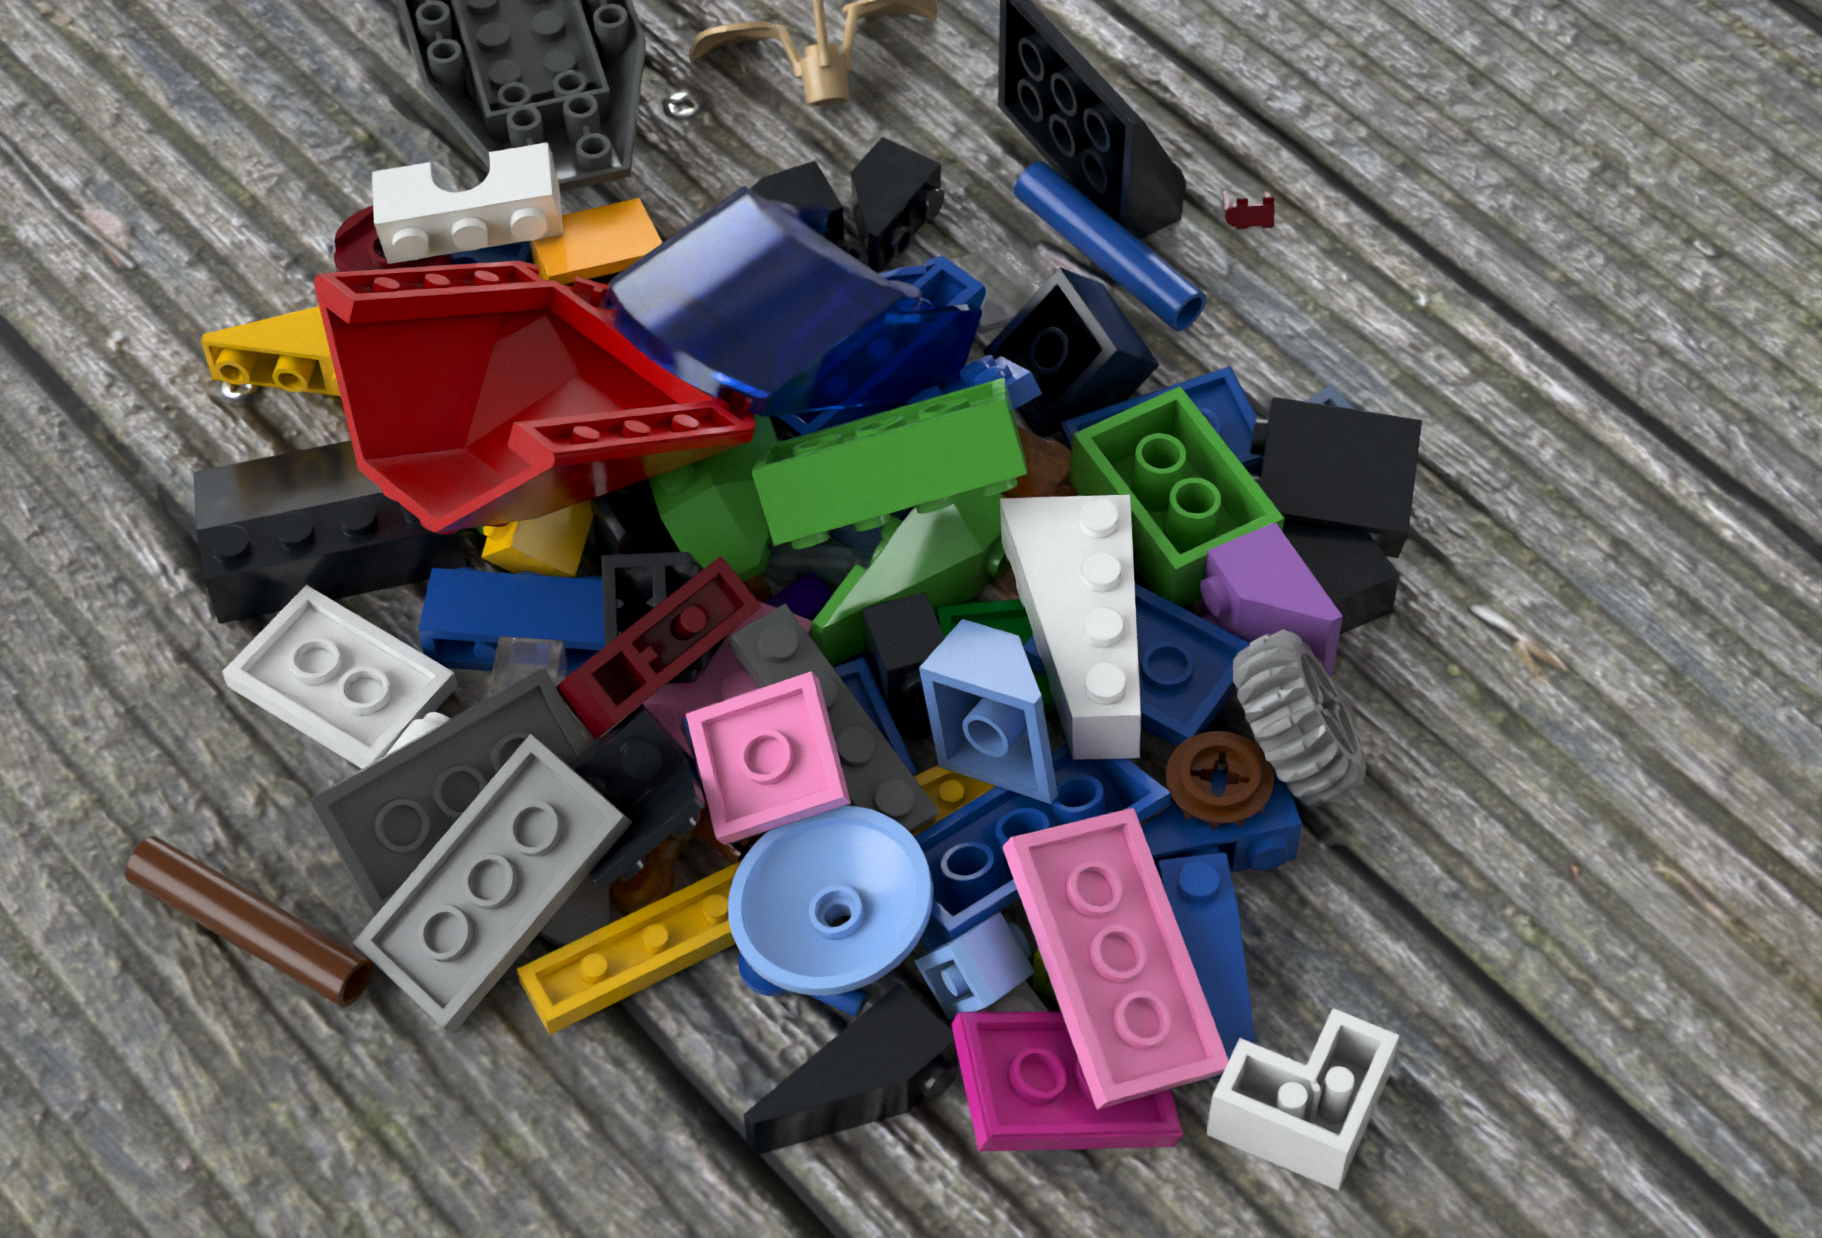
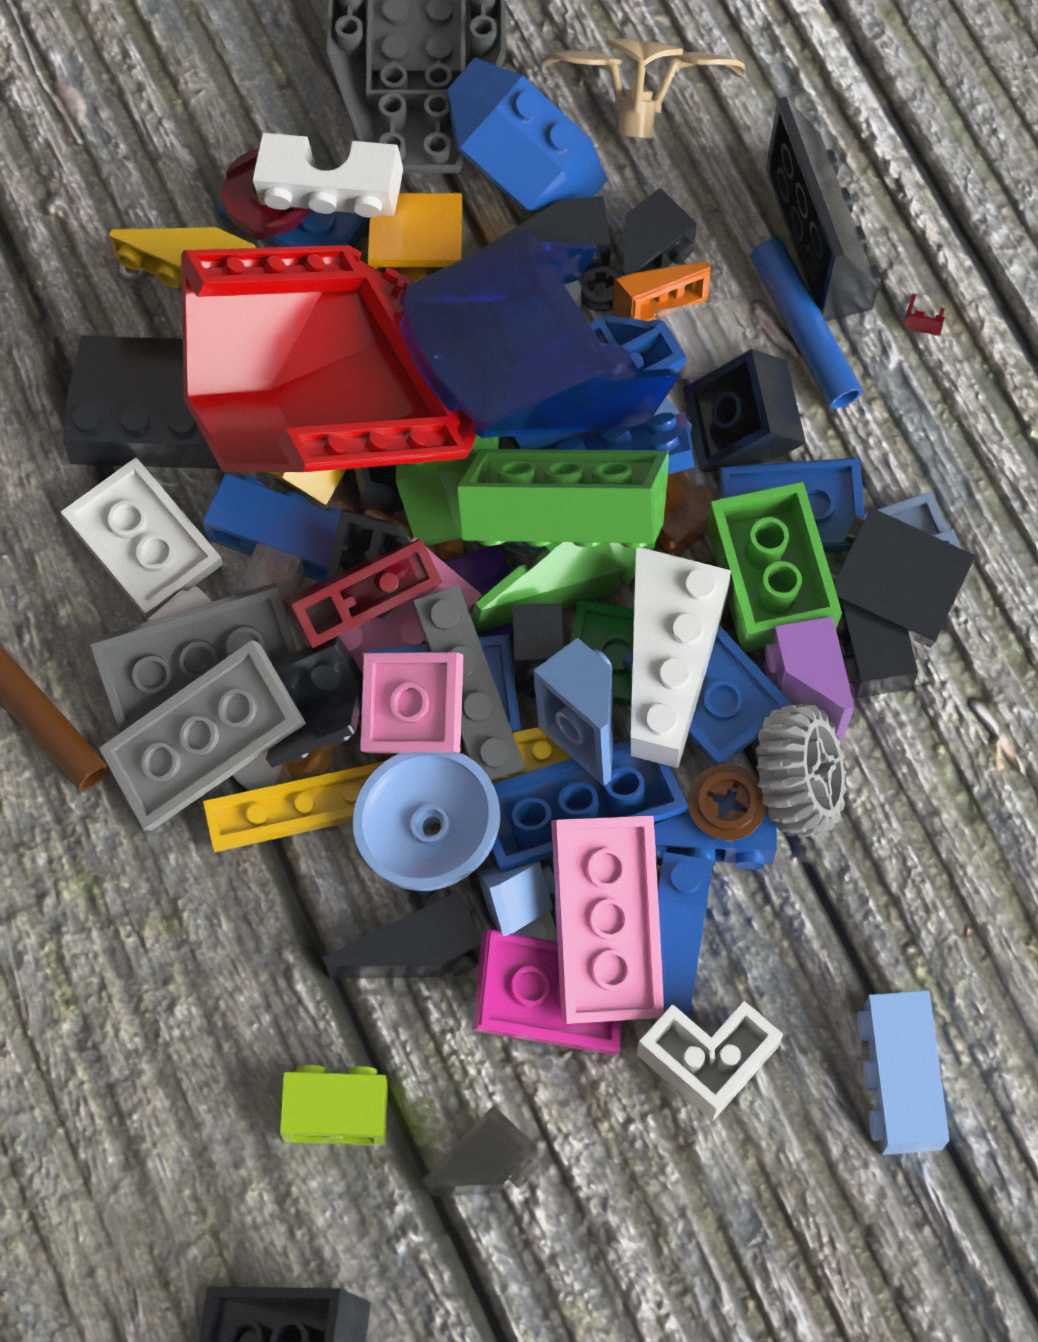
camera: 15 degrees right, 15 degrees up
none -> blue wedge [445,58,607,212]
none -> orange slope [613,261,711,322]
none -> light blue brick [857,991,949,1155]

